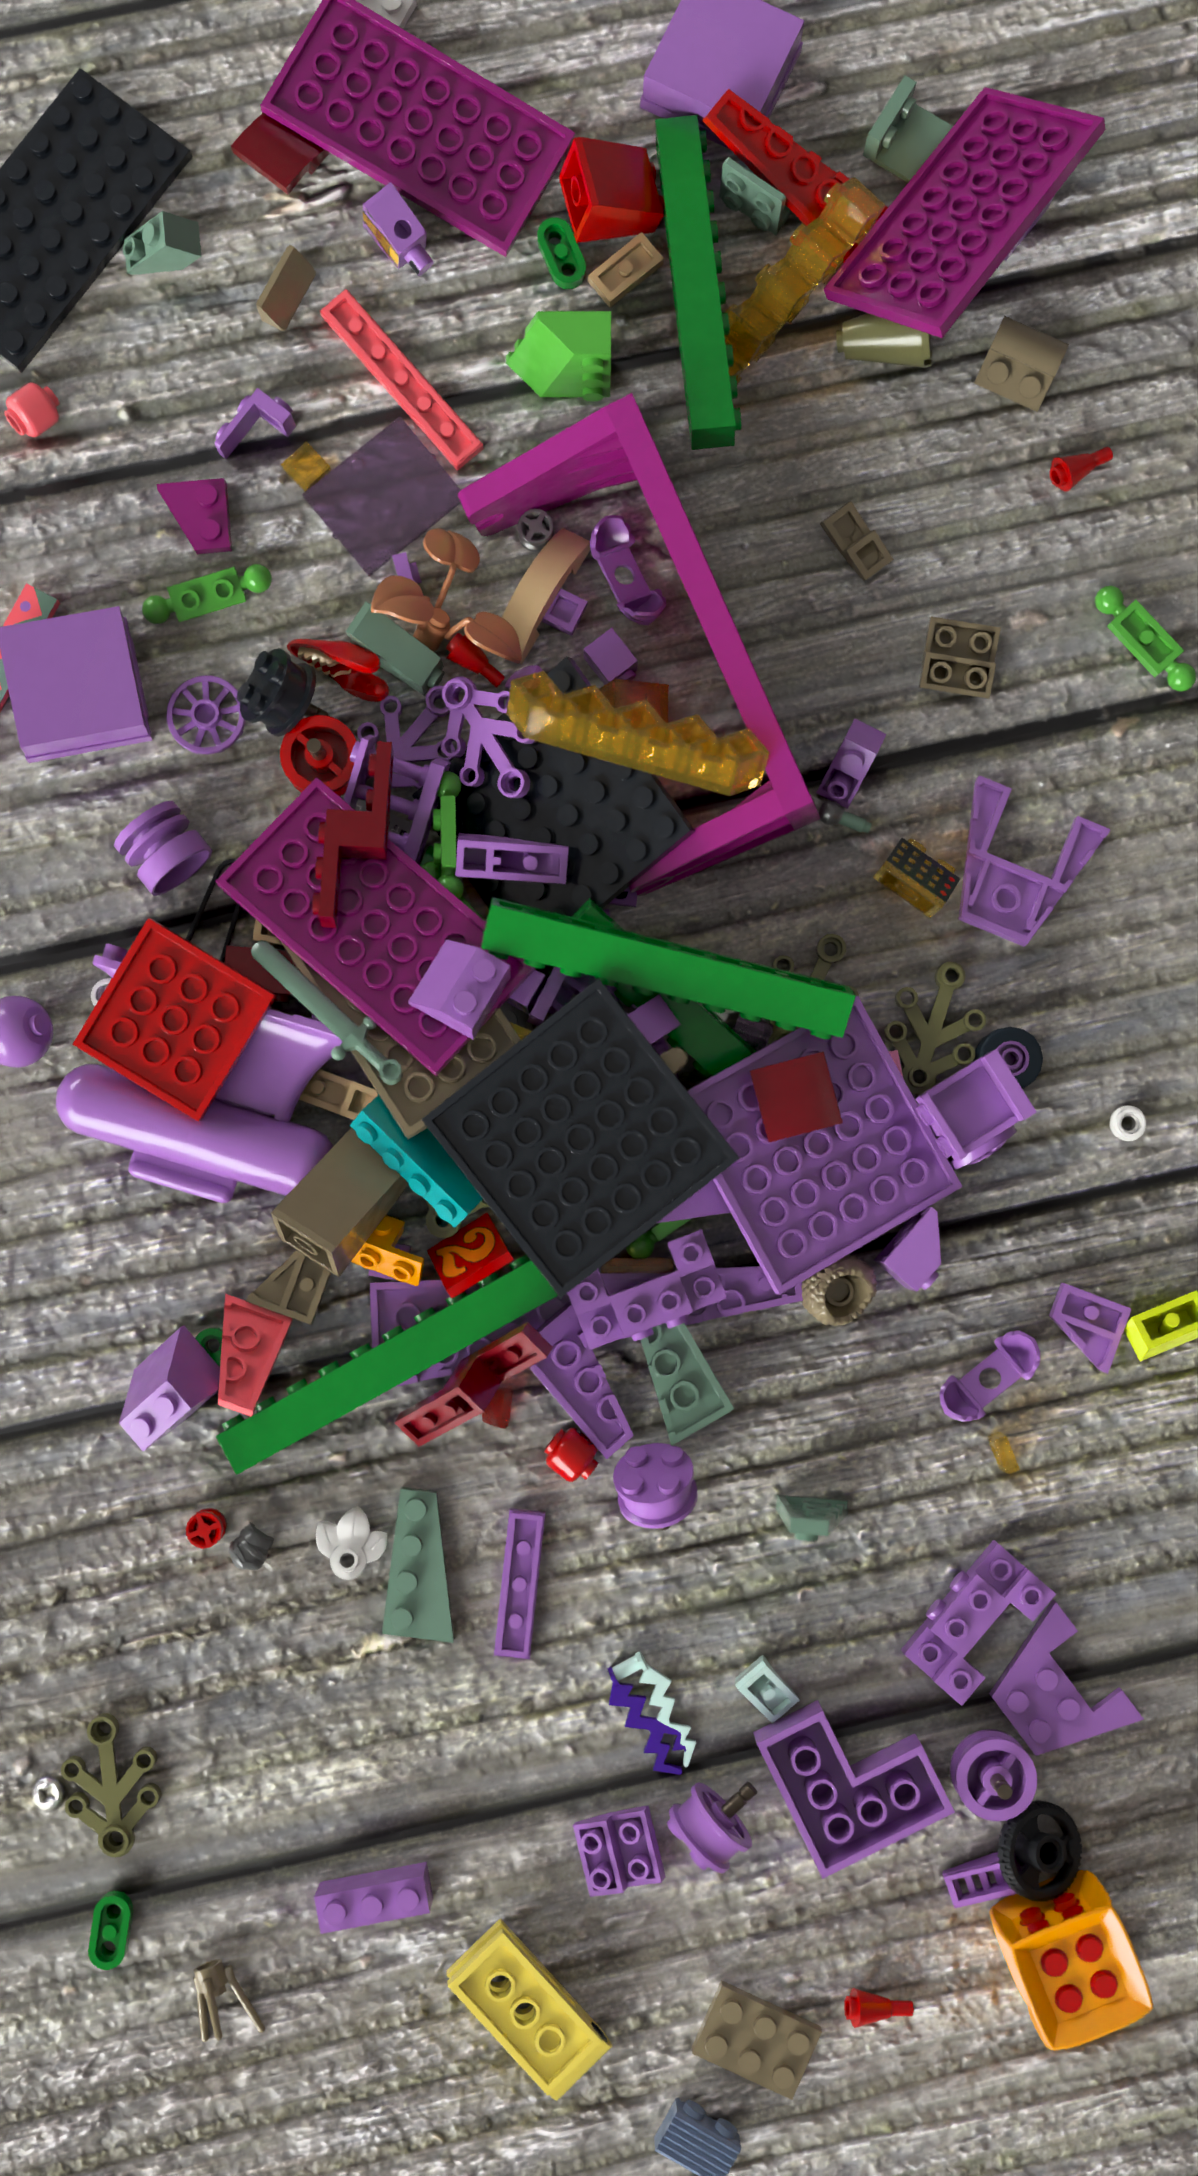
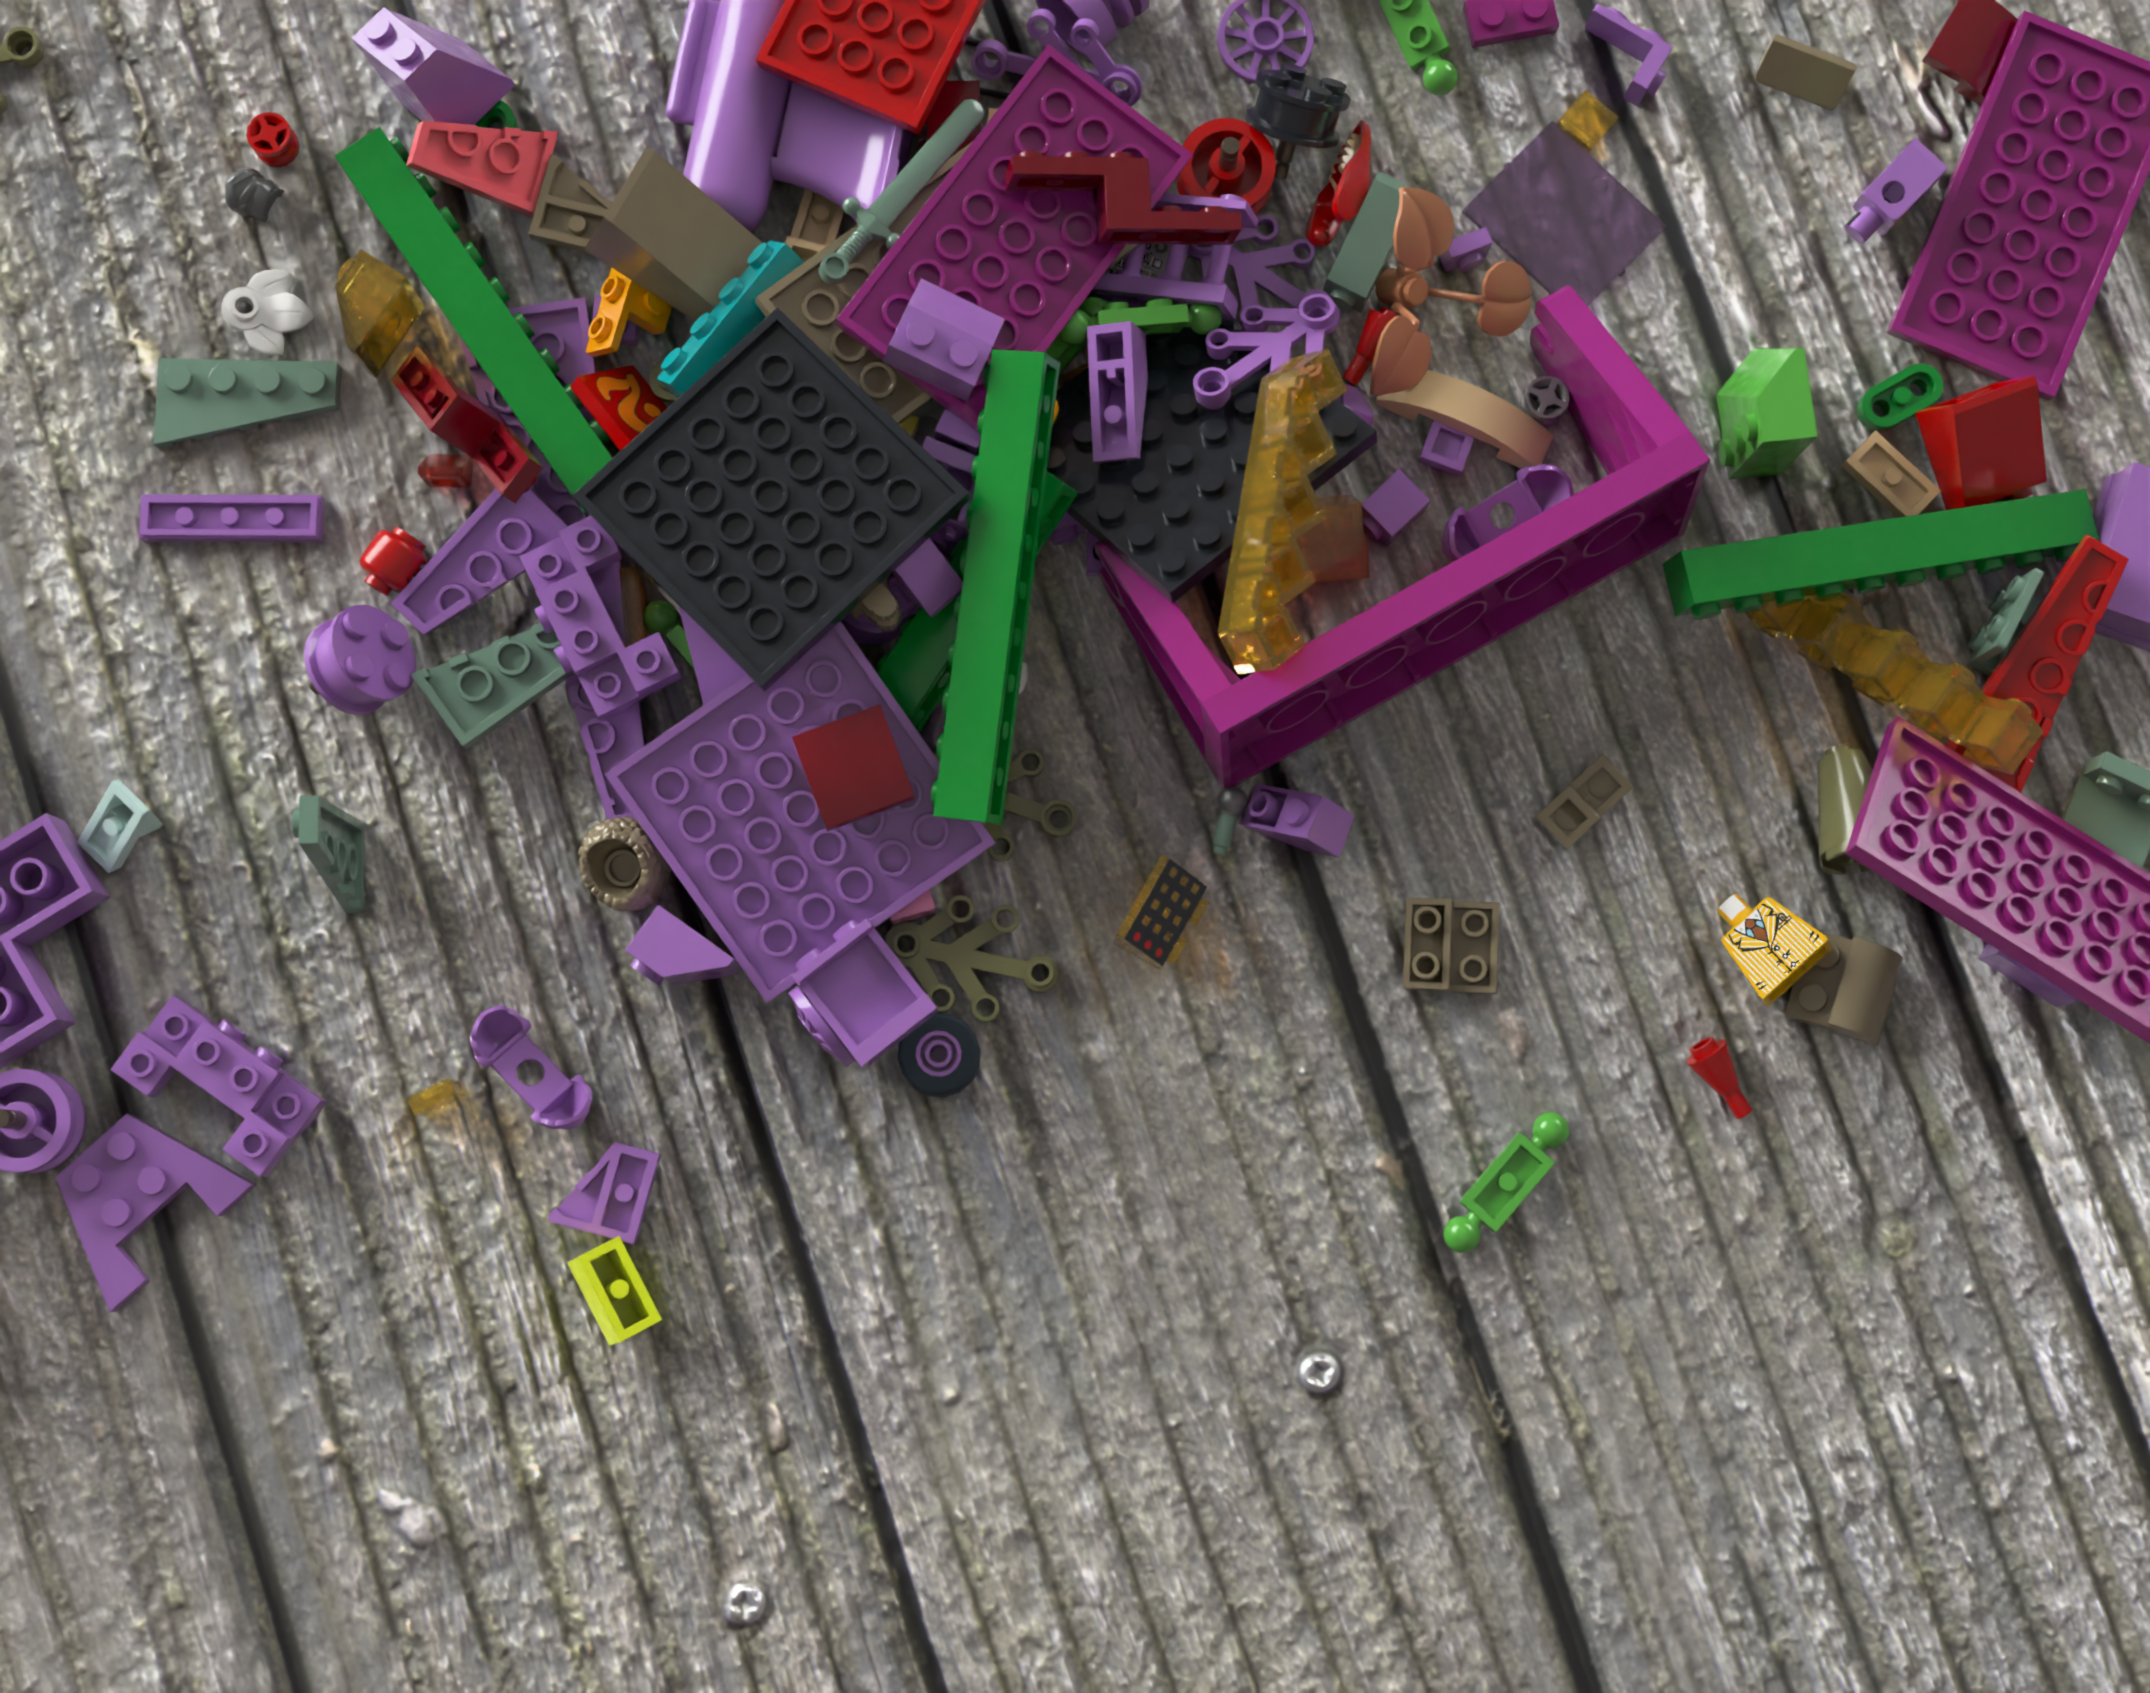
camera: 80 degrees right, 5 degrees down
coral tile [320,289,484,471] -> none
piece [607,1651,696,1775] -> none
medium lavender wing [958,775,1110,947] -> none
white plate [1109,1105,1146,1141] -> none
none -> clear yellow slope [335,249,425,378]
none -> medium lavender plant [971,8,1142,107]
none -> yellow torso [1717,894,1832,1008]

